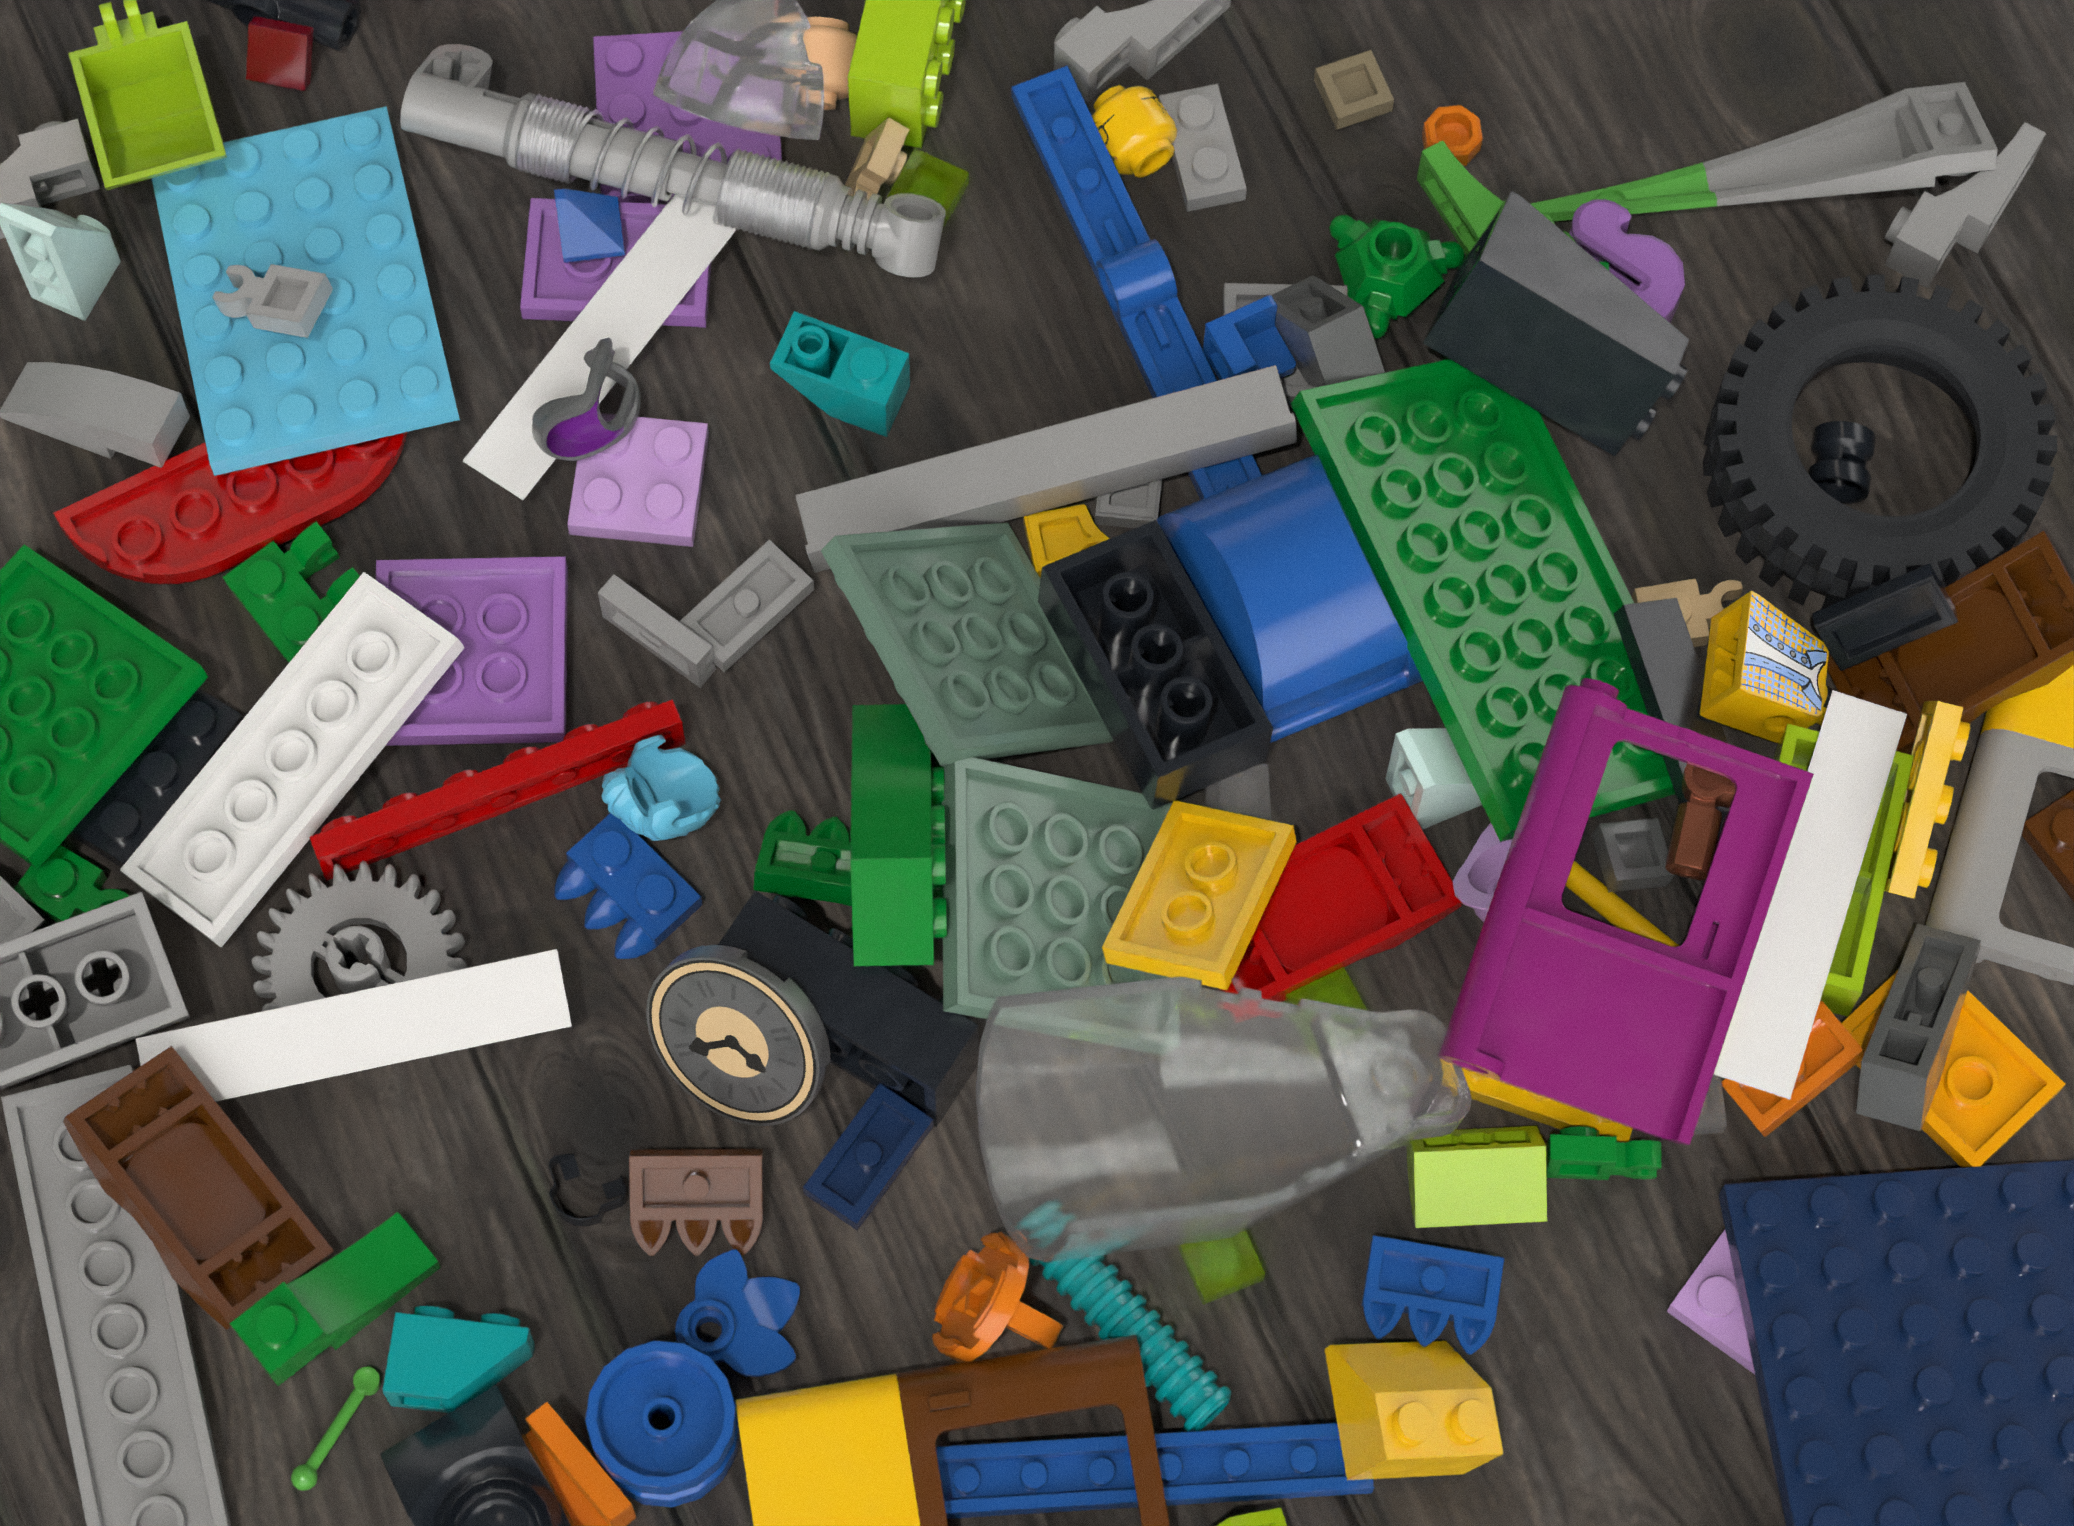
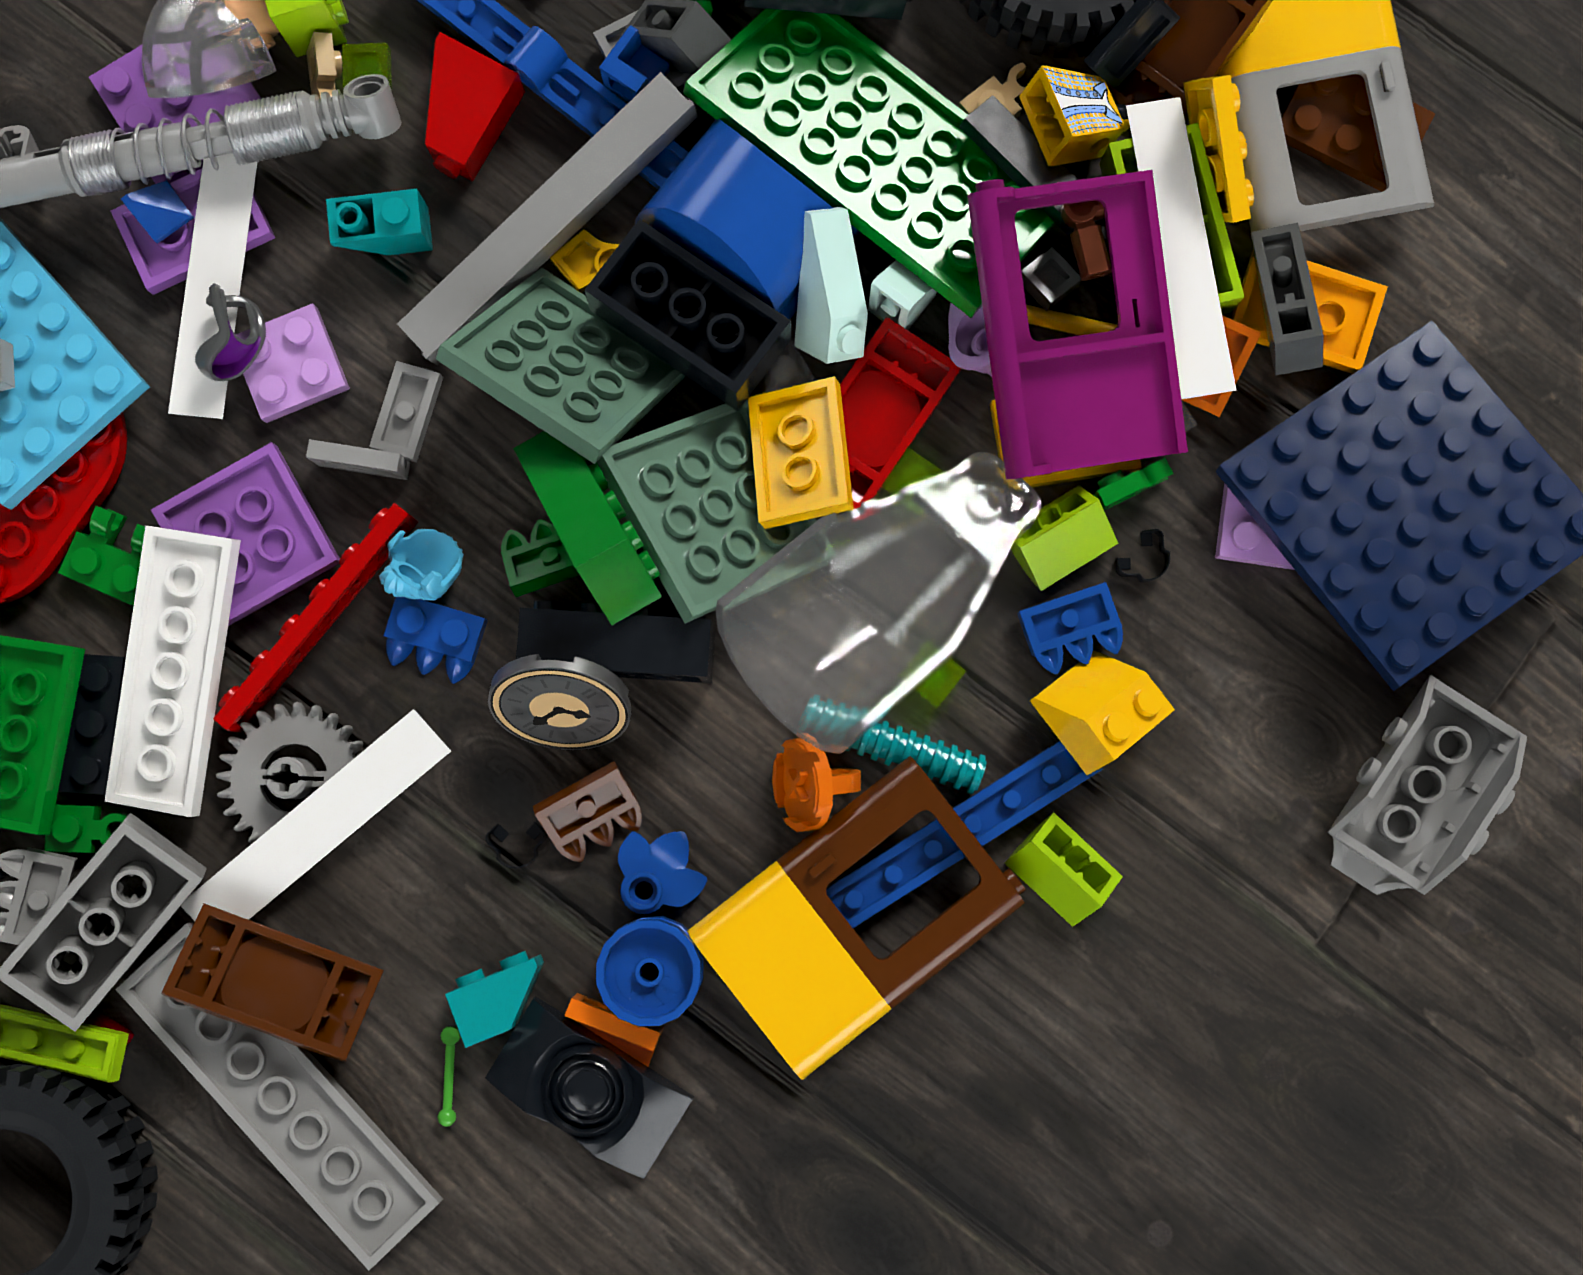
camera: 25 degrees left, 15 degrees up
green slope [230,1212,441,1386] -> none
dark blue plate [803,1083,934,1231] -> none
light grey tile [1095,479,1162,528] -> none
none -> red slope [425,32,525,182]
none -> light aqua slope [794,207,868,364]
none -> black piece [1115,529,1170,582]

